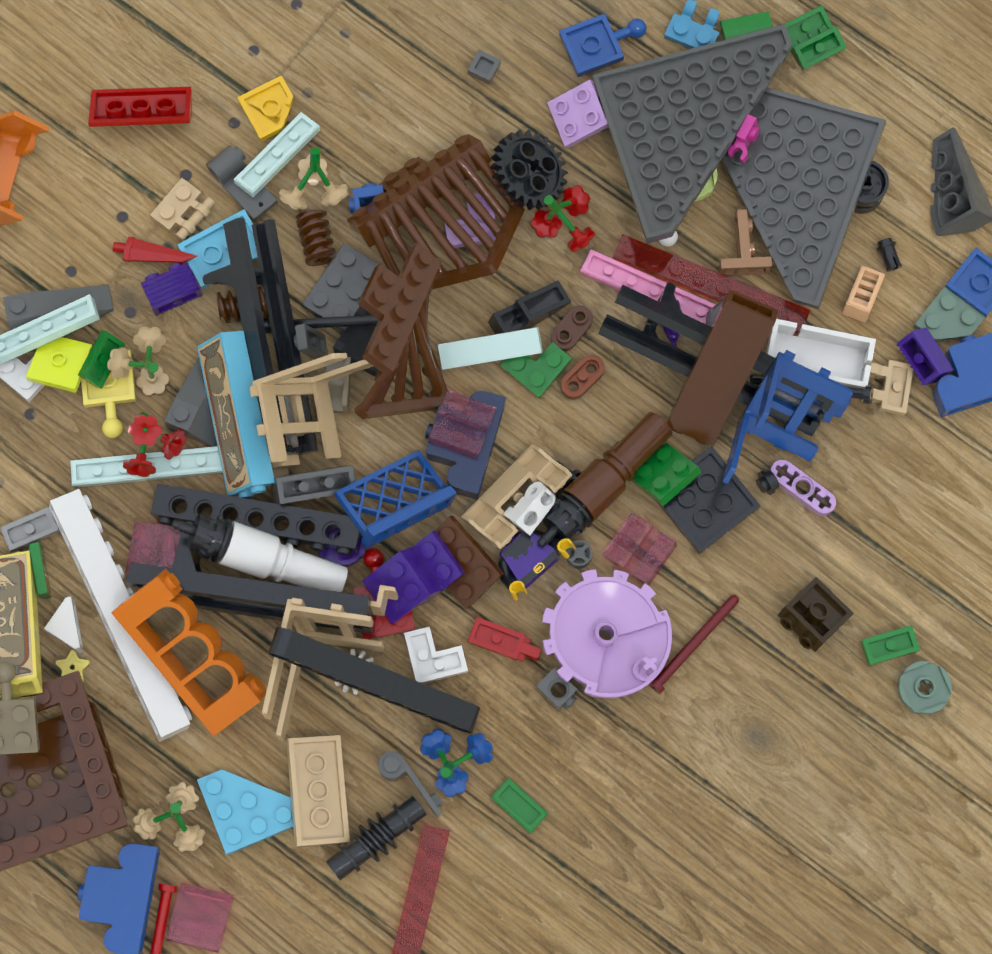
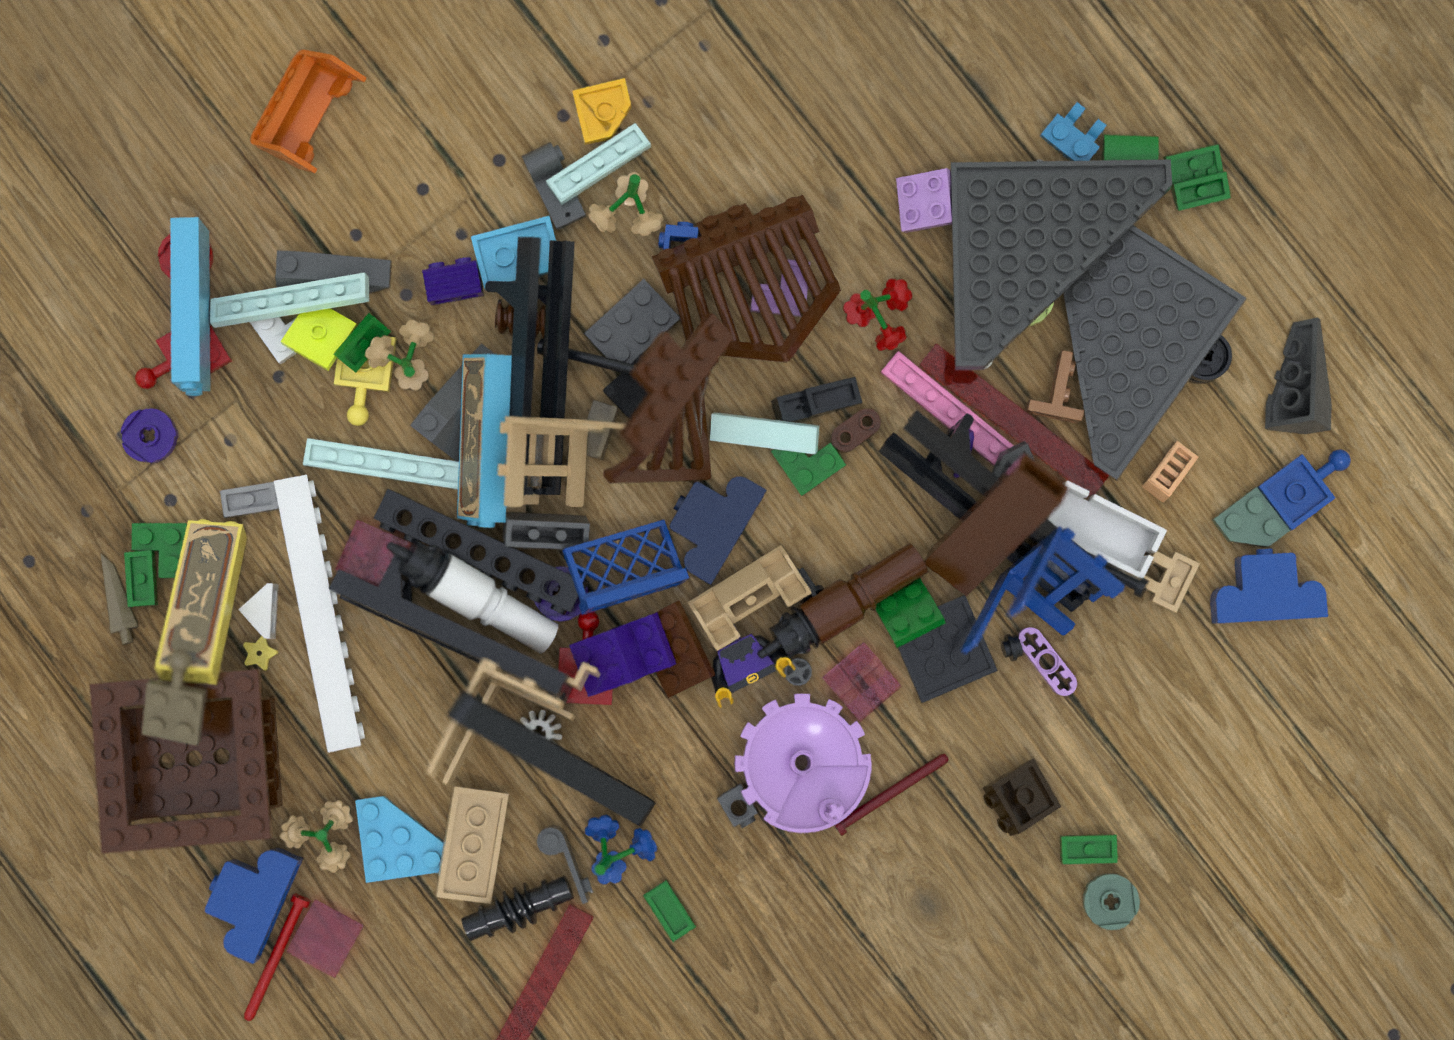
camera: 20 degrees right, 10 degrees up
green tile [29,542,52,599] -> none
red slope [88,87,192,127] -> none
orange fence [111,569,266,737] -> none
red bar [113,237,197,263] -> none
red plant [123,412,187,477] -> none
tan plate [150,178,215,241] -> none
dark grey plate [294,324,328,359] -> none
reddish brown piece [295,210,336,266] -> none
white plate [404,627,468,684] -> none
clear pink slope [428,390,497,459] -> none
red hinge [467,617,542,662] -> none
dark grey plate [468,50,501,85] -> none
black gear [490,130,568,210] -> none
white leg [503,481,556,535] -> none
blue plate [559,14,647,77] -> none
copper plate [560,355,604,400] -> none
dark pink plate [728,114,760,163] -> none
black pin [876,238,902,272] -> none
dark purple brick [897,327,954,385] -> none

